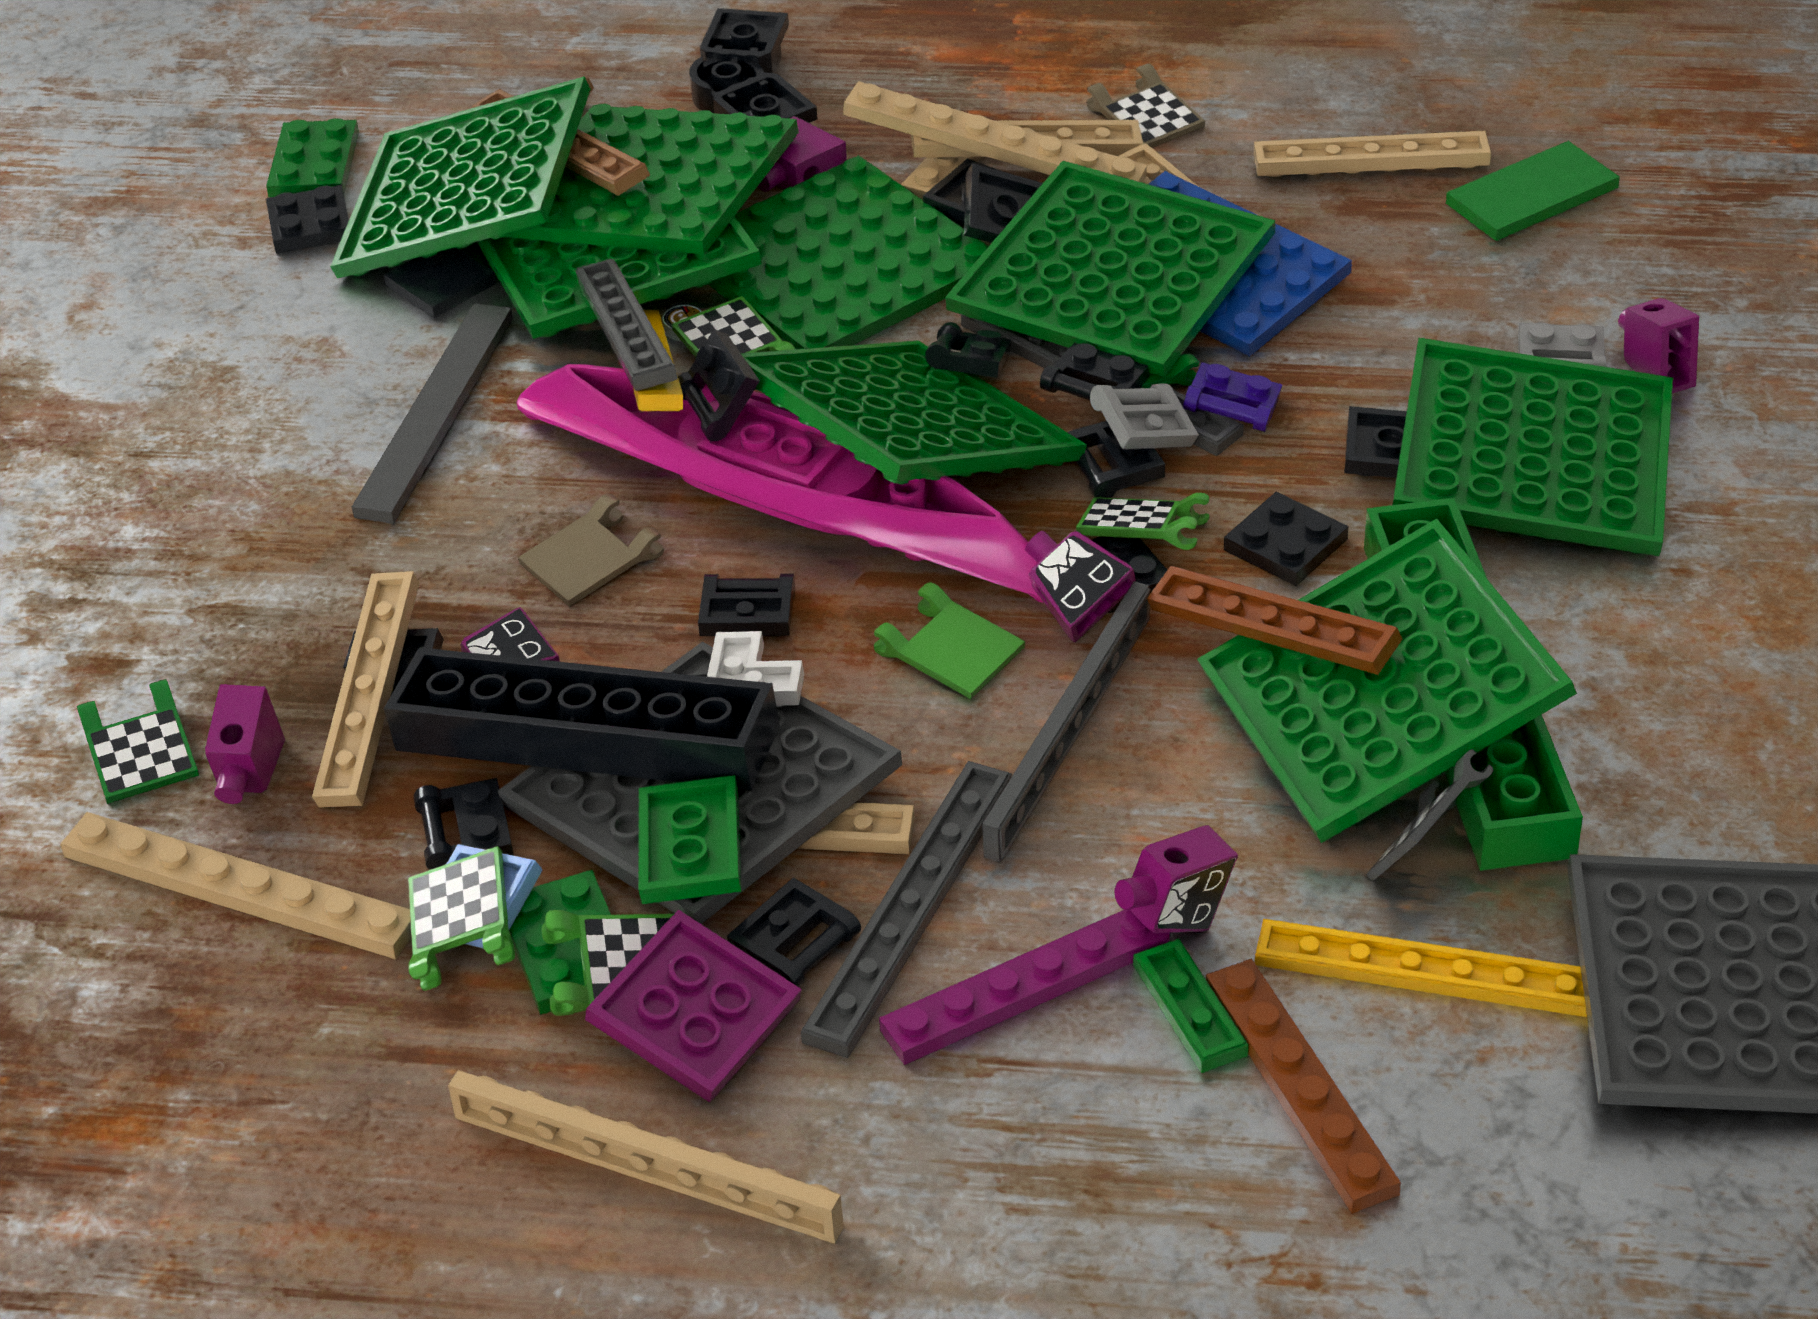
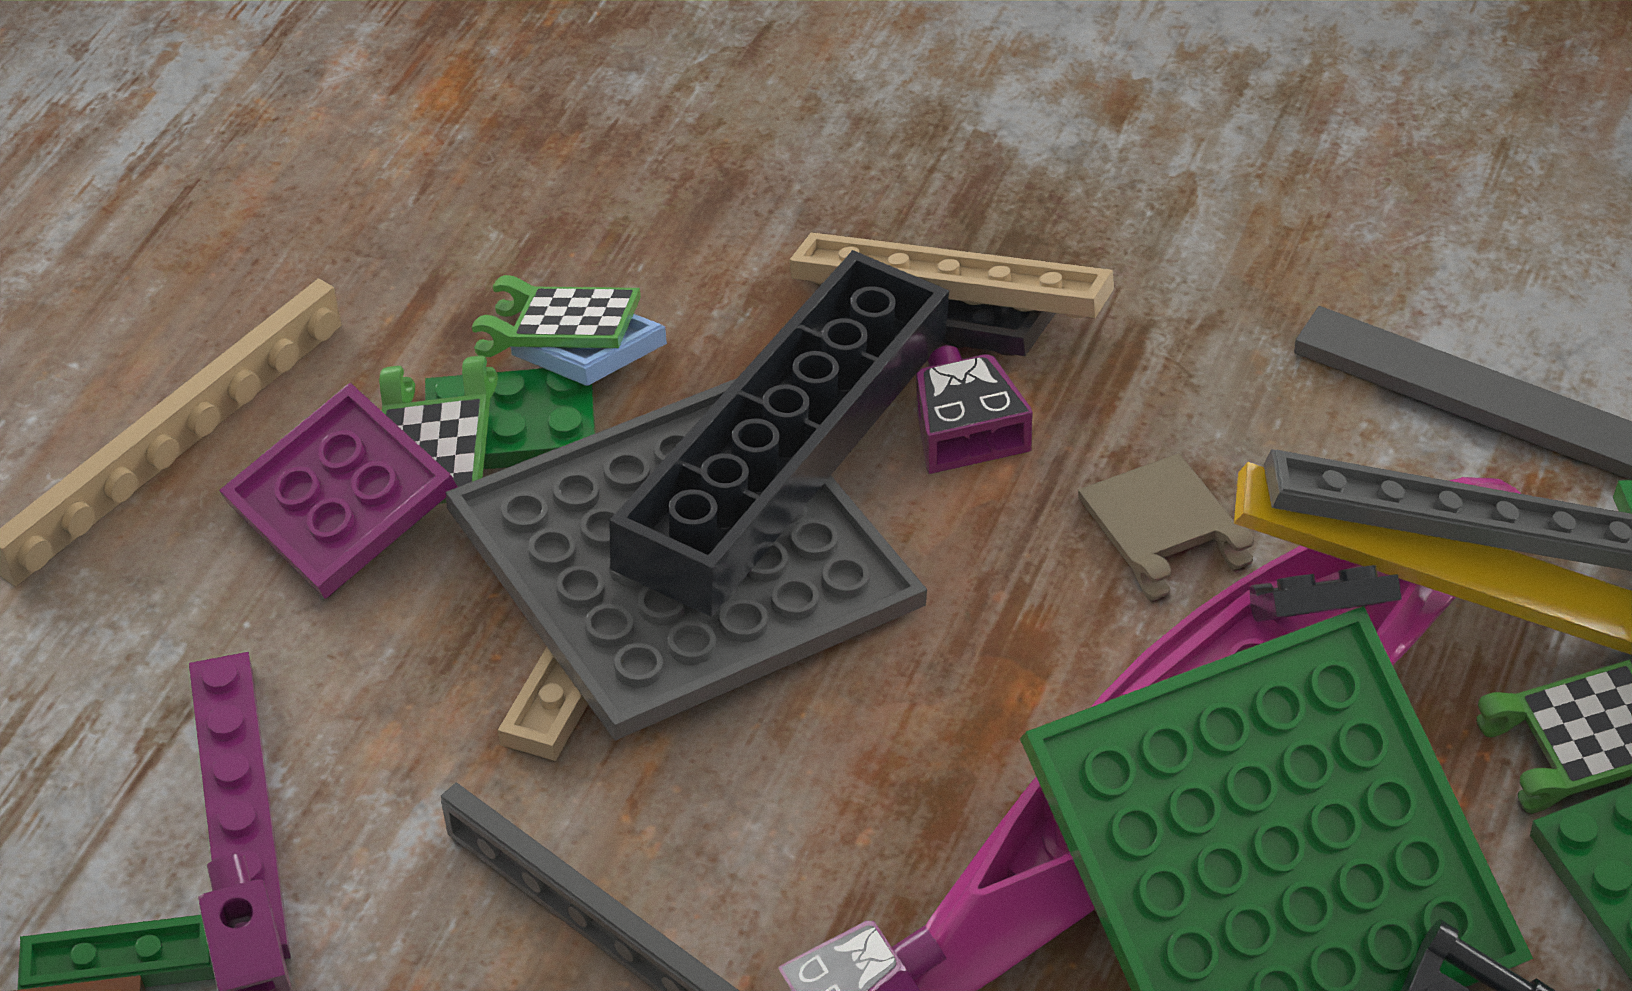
camera: 105 degrees right, 5 degrees up
tan plate [60,812,412,959] -> none
flag [77,679,199,804] -> none
magenta torso [205,684,285,804] -> none
black plate [413,778,514,870] -> none
green plate [638,775,741,904] -> none
black plate [698,573,795,636] -> none
white plate [707,631,804,707] -> none
black plate [727,877,861,987] -> none
dark grey tile [801,761,1012,1058] -> none
bright green flag [874,582,1025,699] -> none

